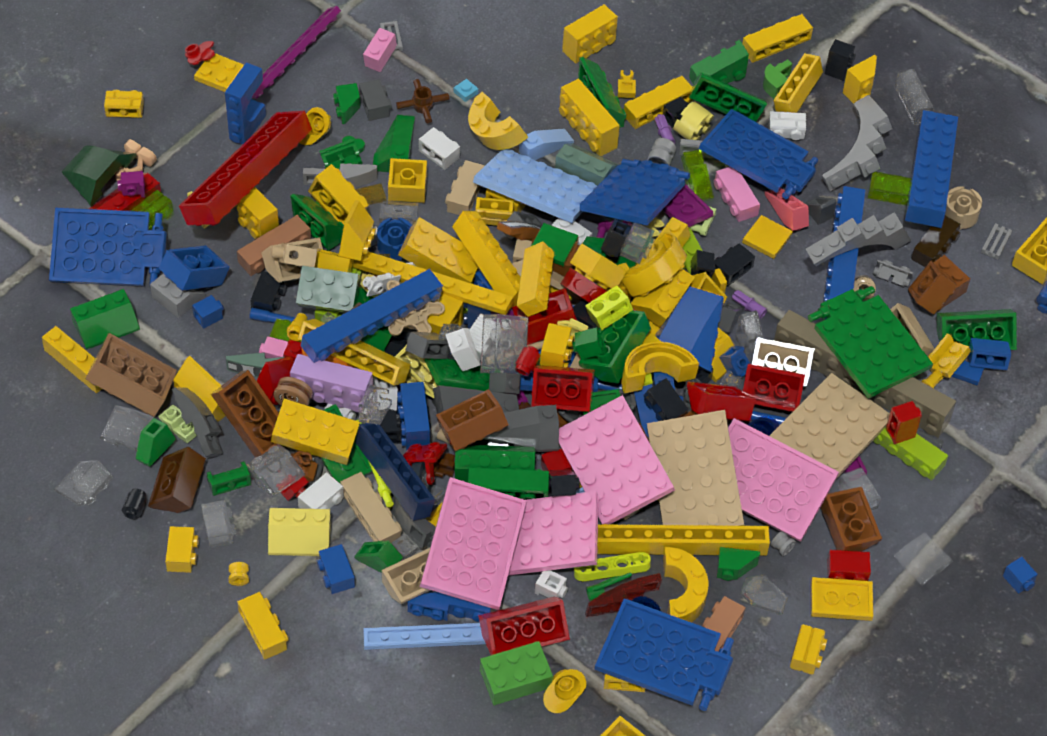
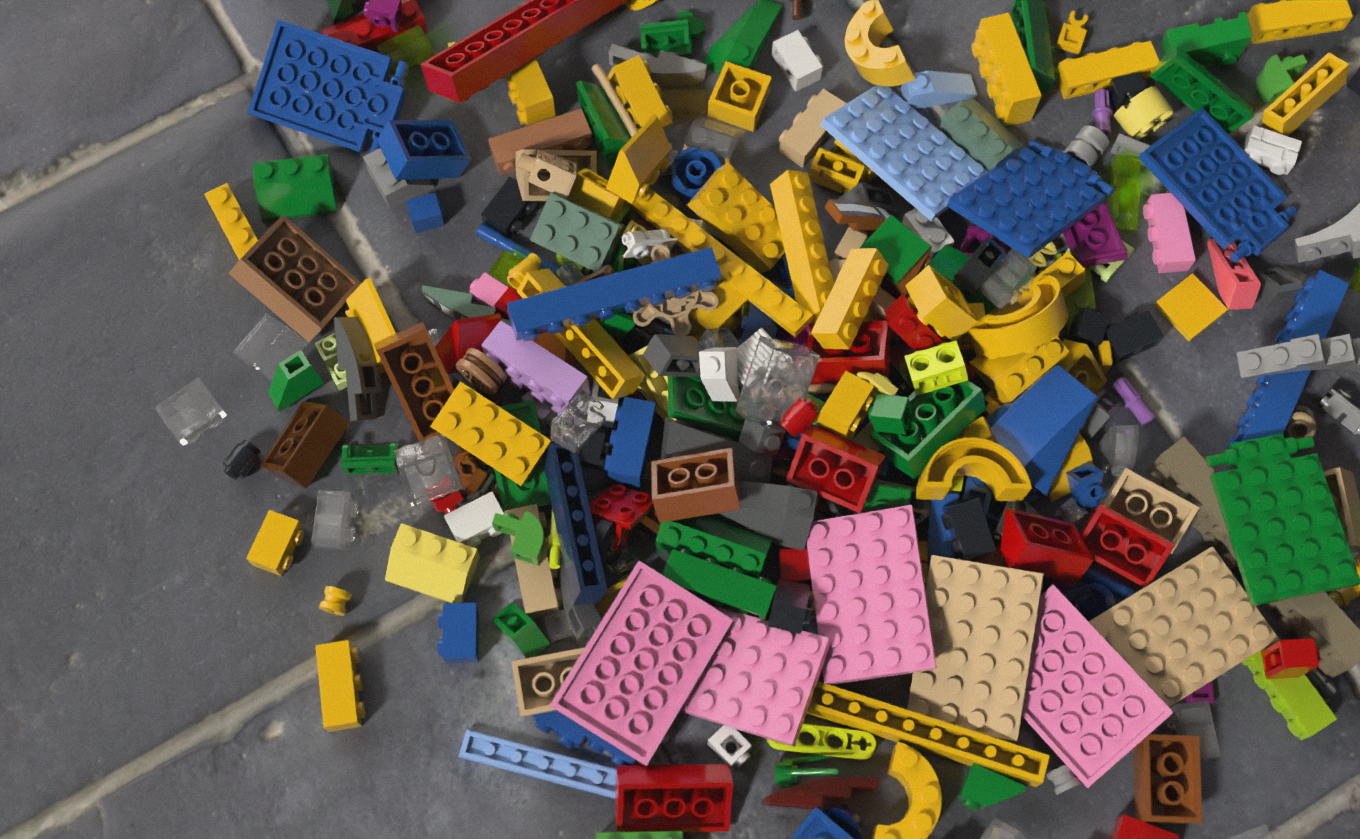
camera: 20 degrees right, 15 degrees up
none -> bright green brick [492,511,545,566]
none -> tan bar [592,64,638,137]

